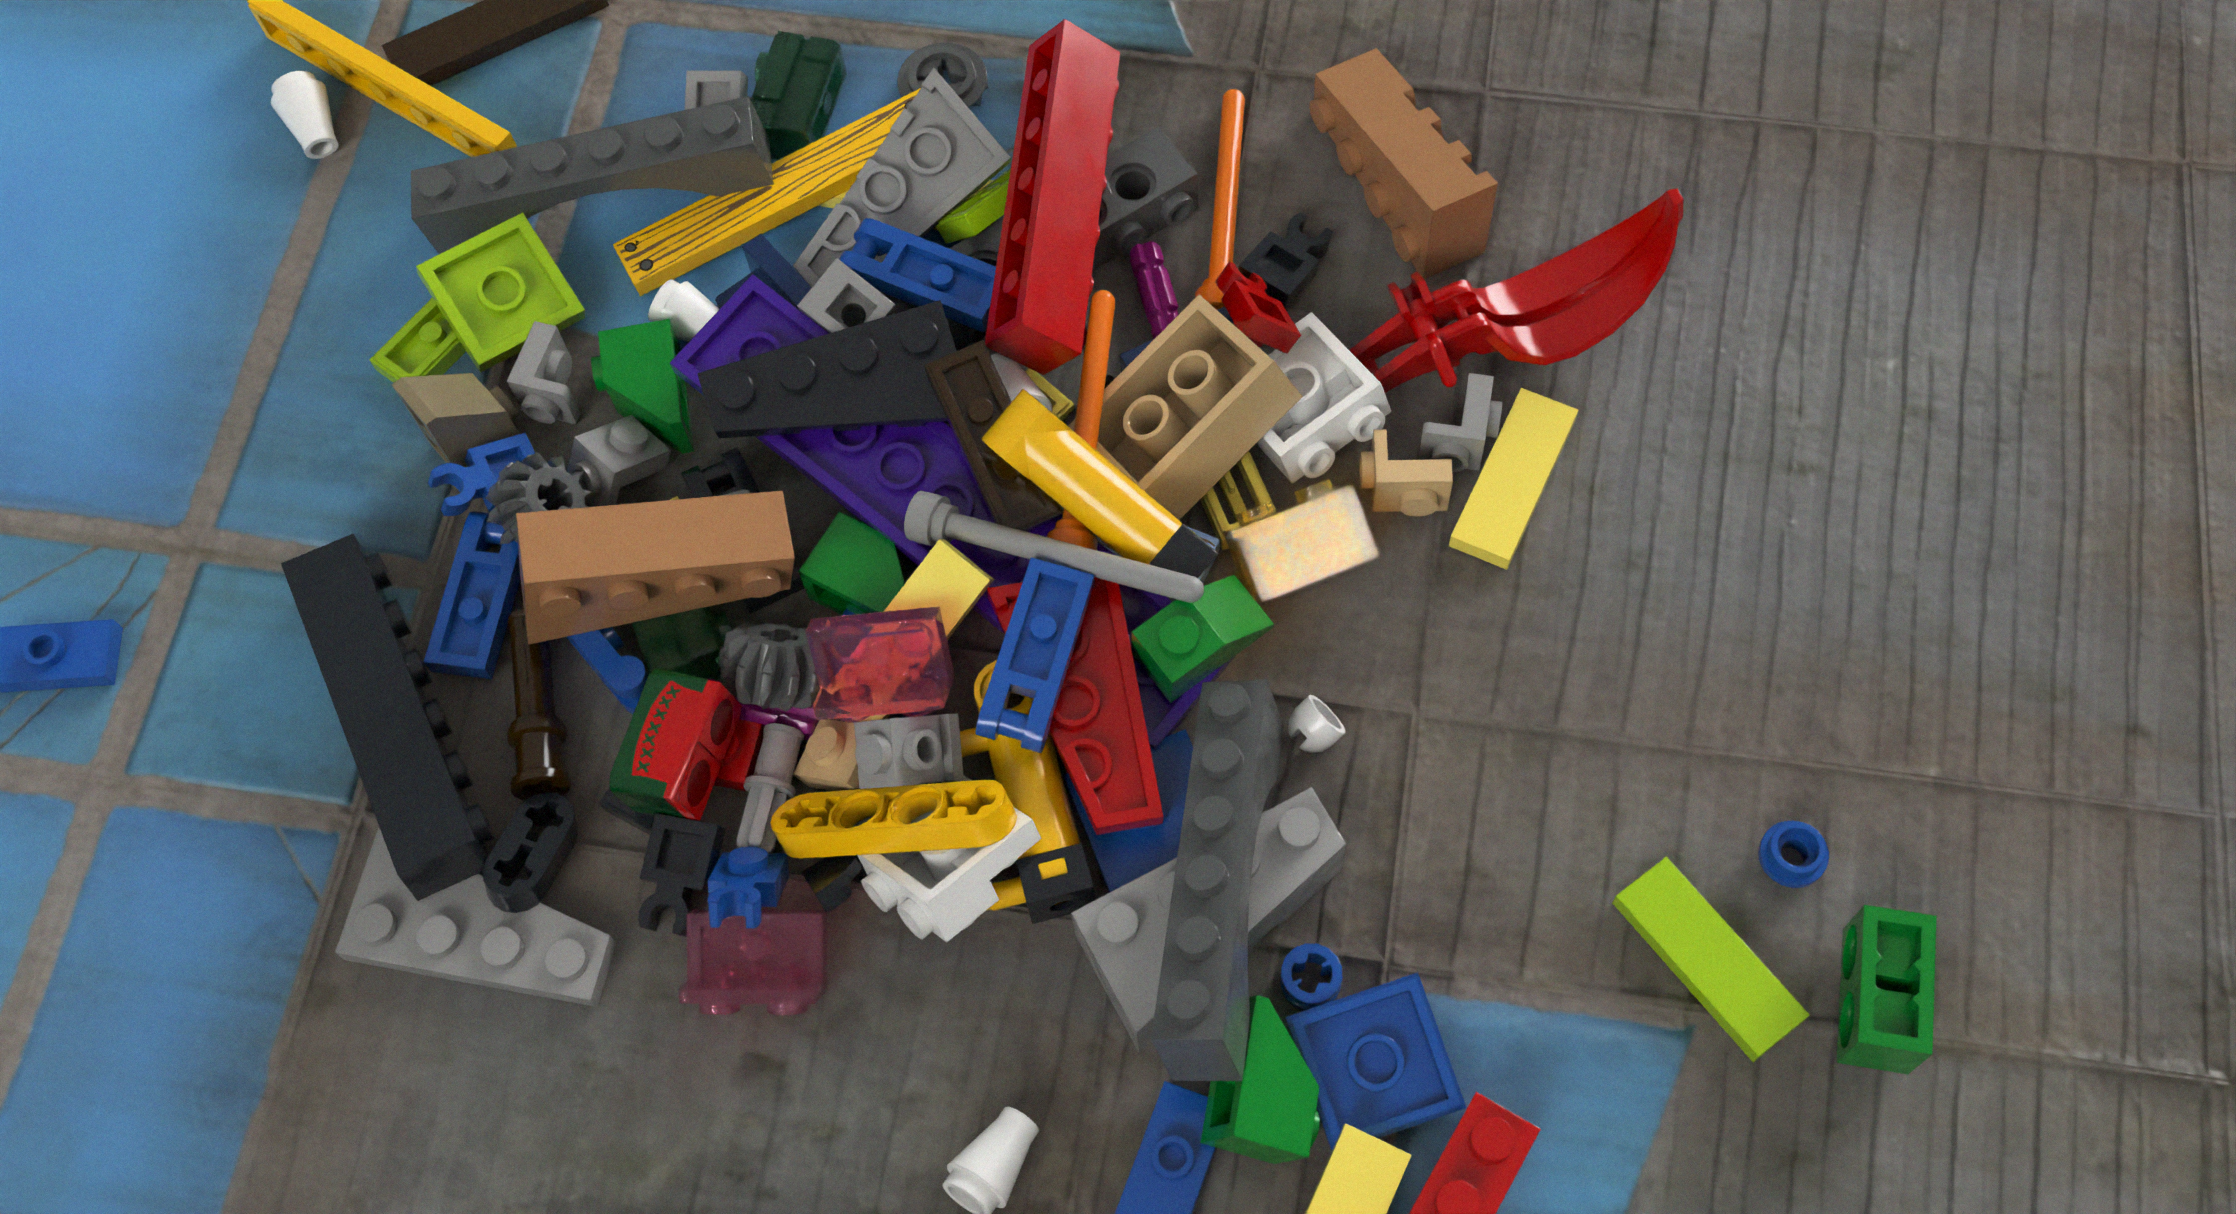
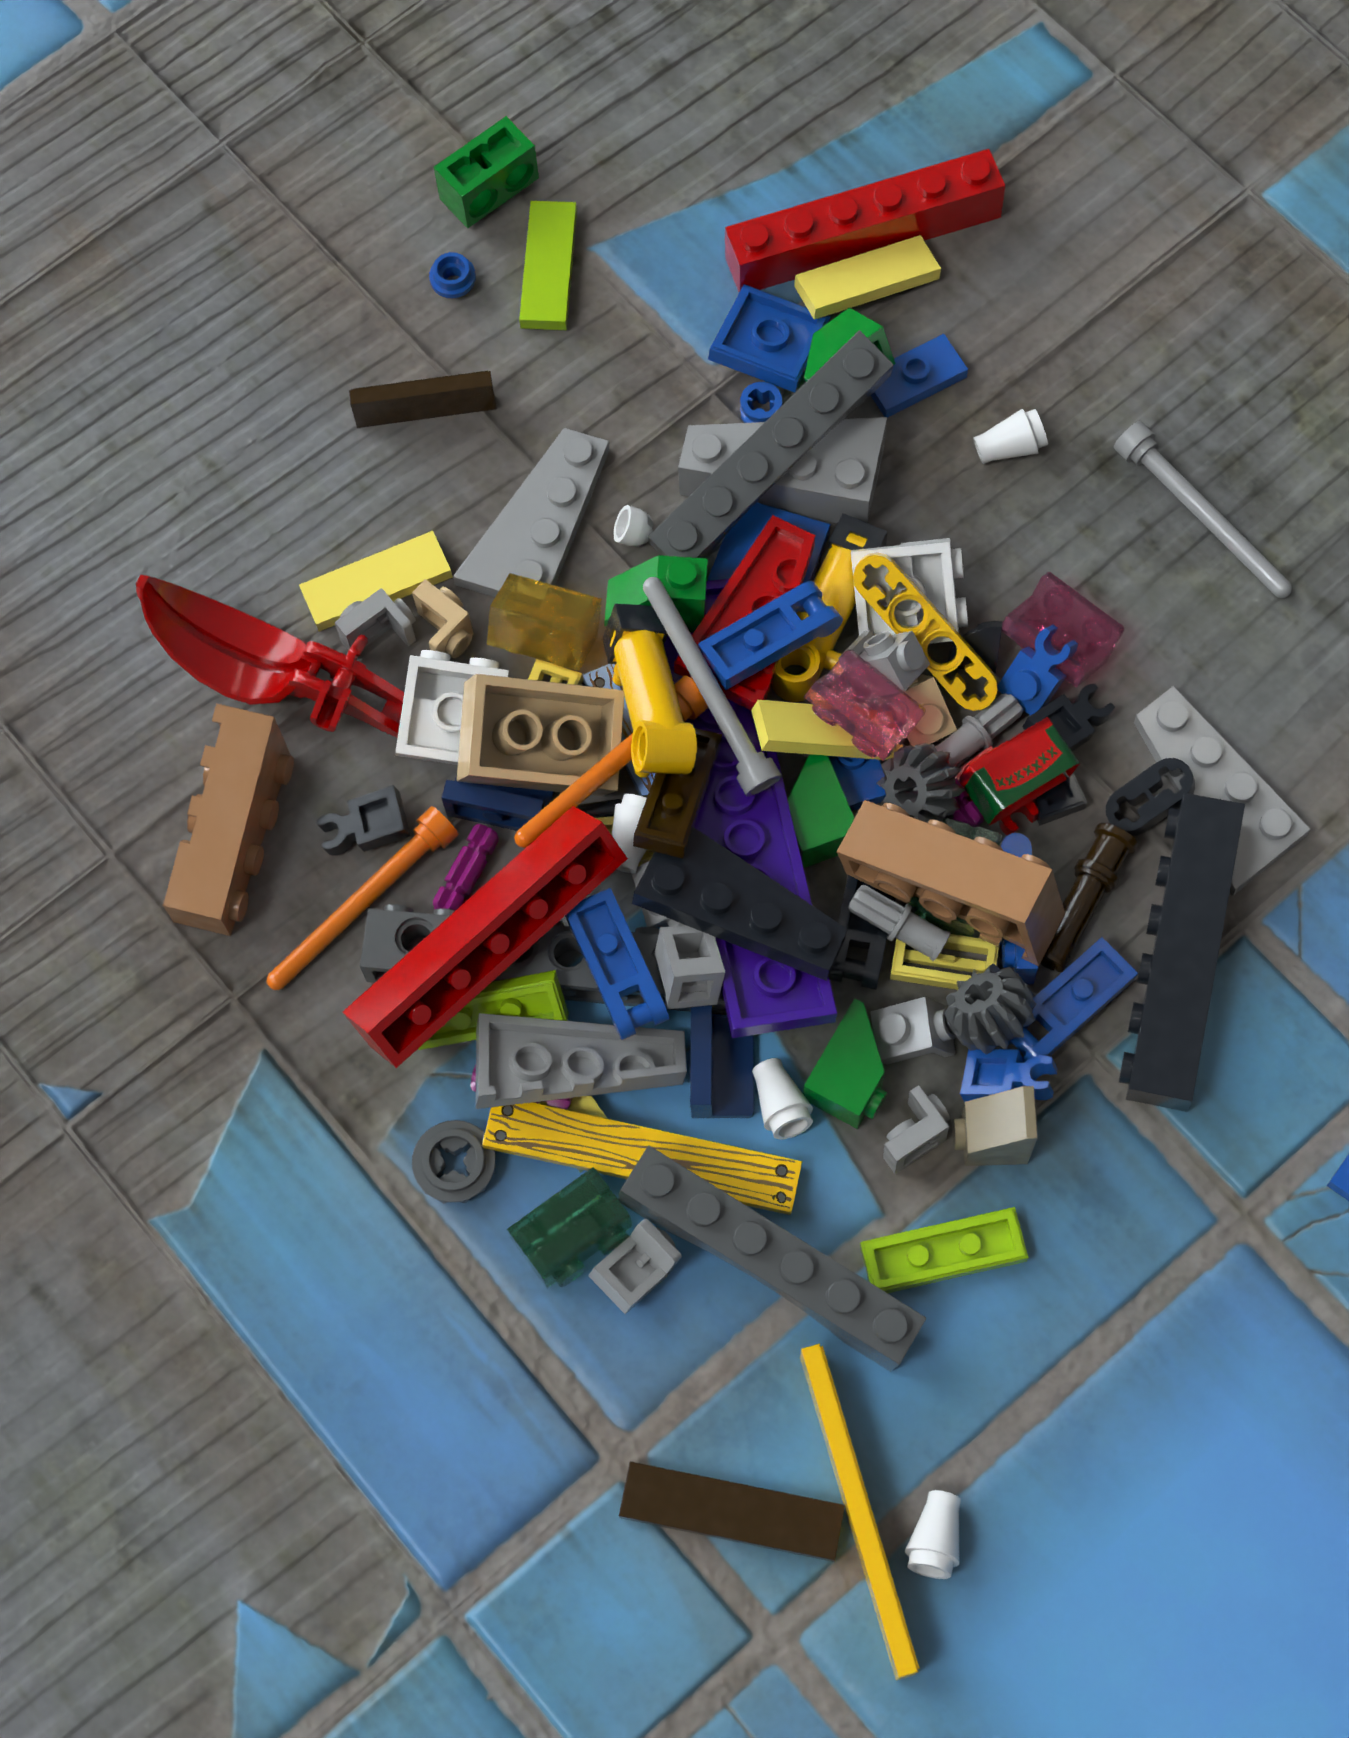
camera: 140 degrees left, 5 degrees up
lime plate [416,213,585,373] -> none
red plate [1215,261,1301,354] -> none
none -> dark brown tile [349,371,497,428]
none -> light grey wing [453,428,610,613]

